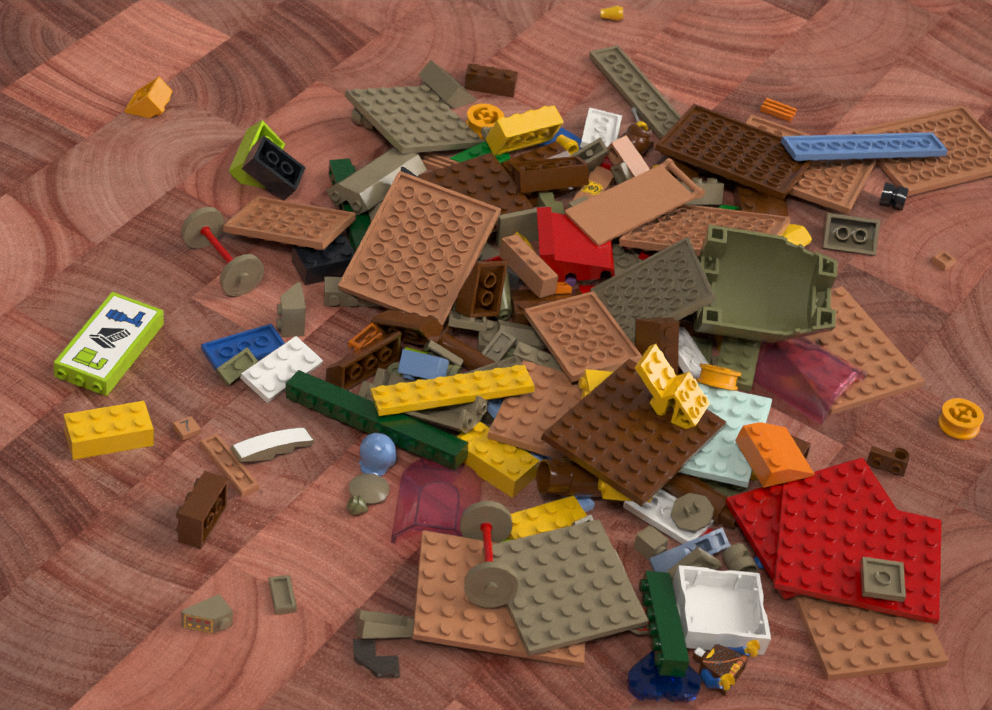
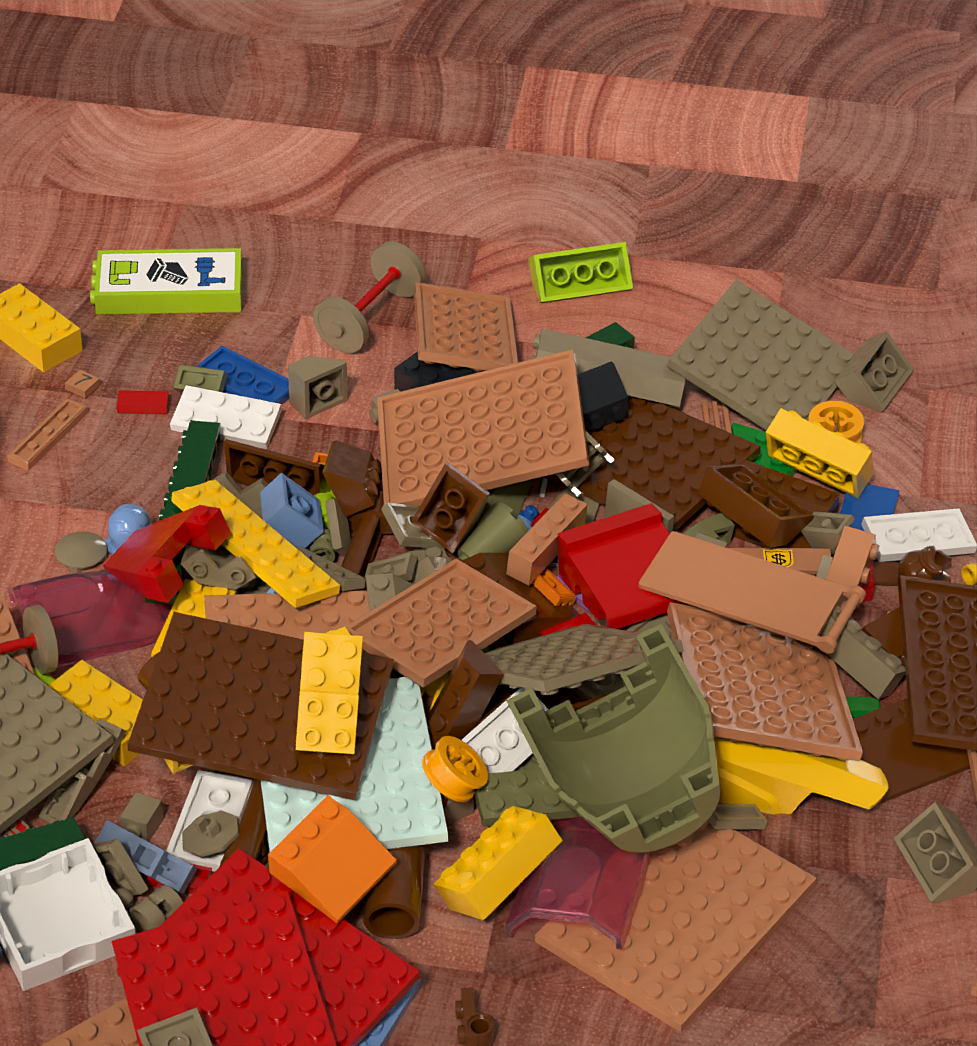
camera: 70 degrees right, 0 degrees up
light orange slope [124,76,173,118] -> none
slope [230,427,314,462] -> none
black brick [242,136,306,201] -> none
olive plate [346,495,368,516] -> none
reddish brown slope [464,63,518,98] -> none
yellow cone [556,135,579,155] -> none
none -> red wedge [103,505,231,603]
none -> red tile [116,390,169,414]
none -> yellow brick [433,806,563,920]

